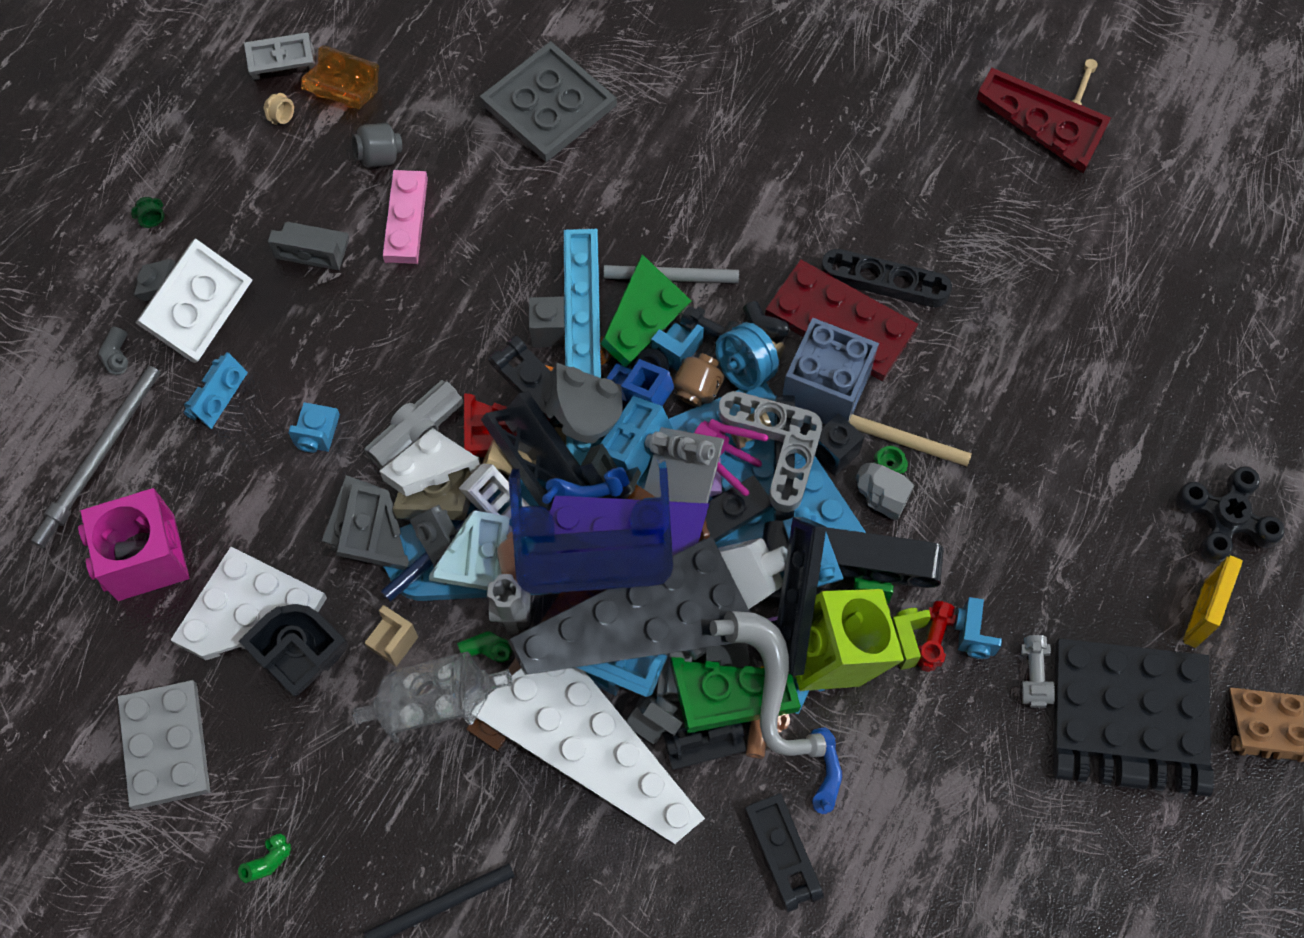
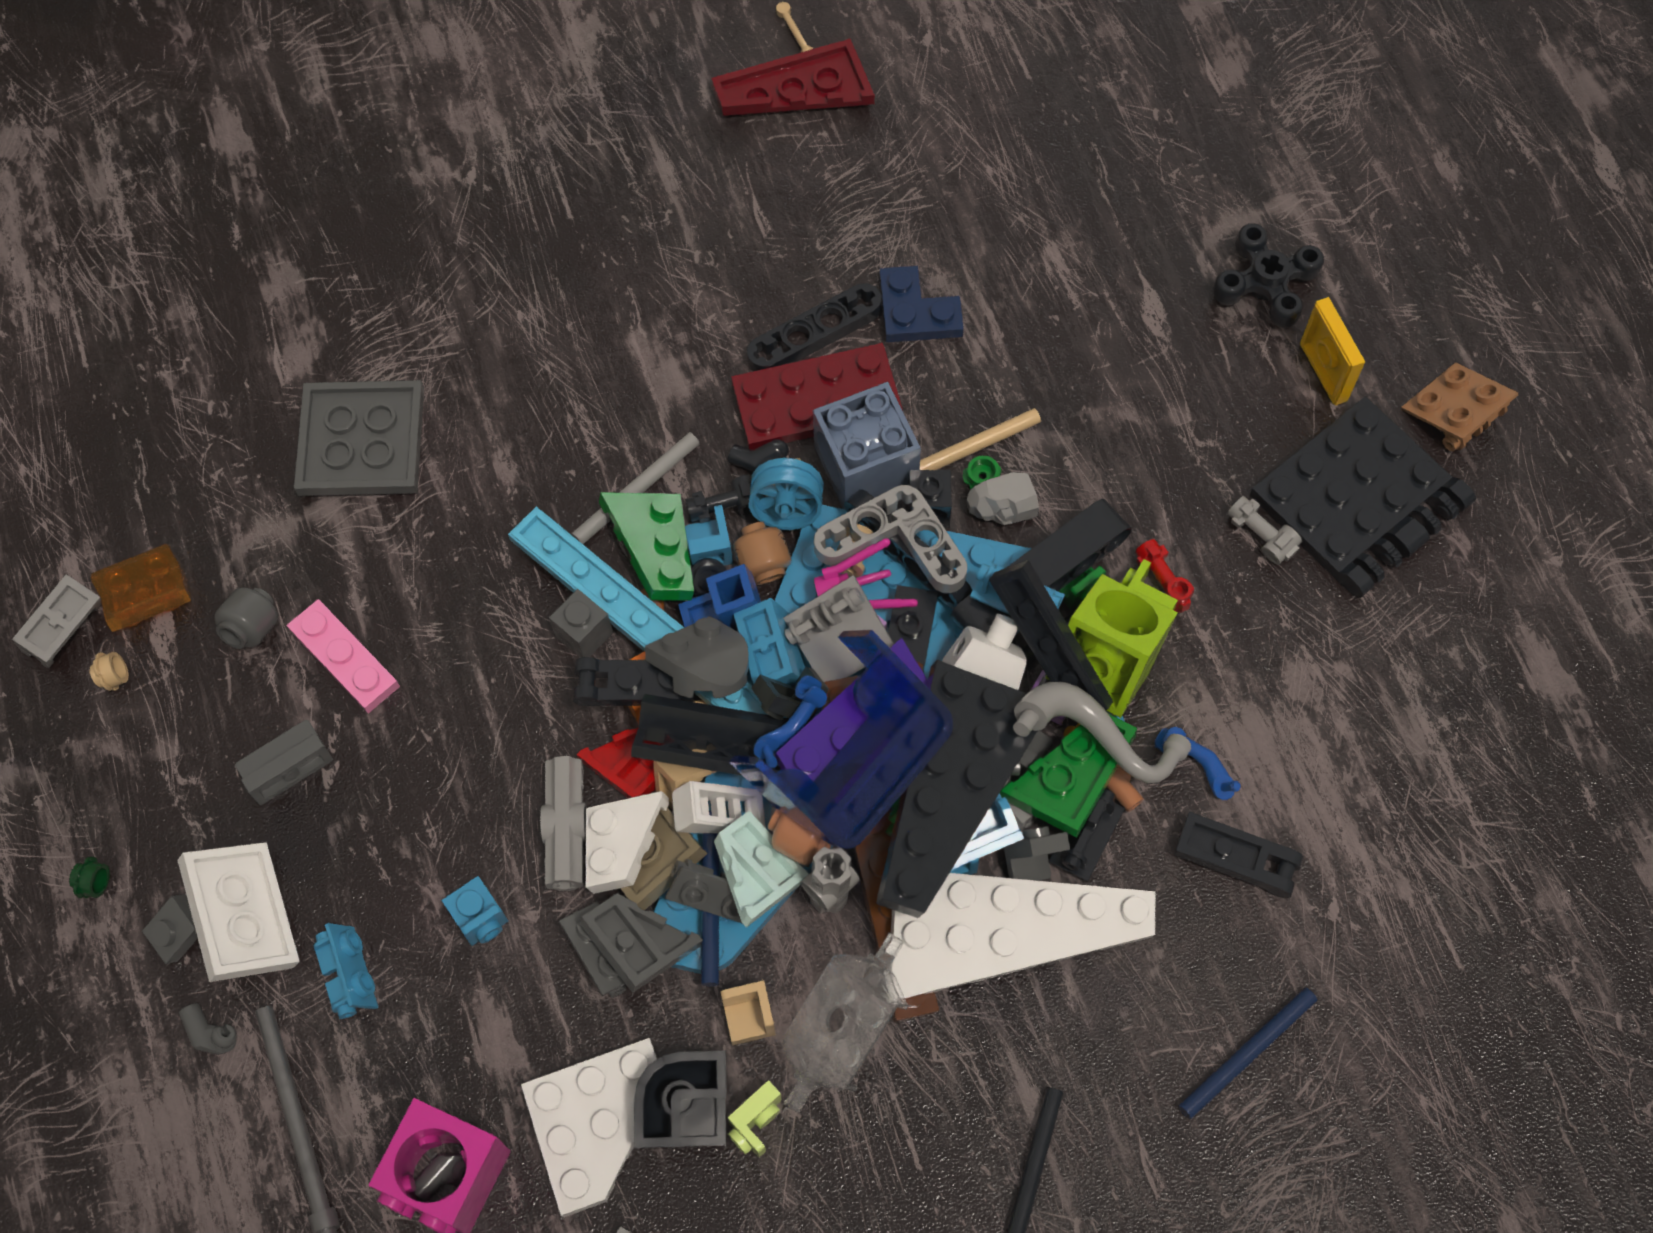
camera: 45 degrees left, 0 degrees up
green arm [457,631,513,663] -> none
dark azure bracket [954,597,1002,659] -> none
none -> yellowish green bracket [727,1080,781,1158]
none -> dark blue plate [879,266,964,343]

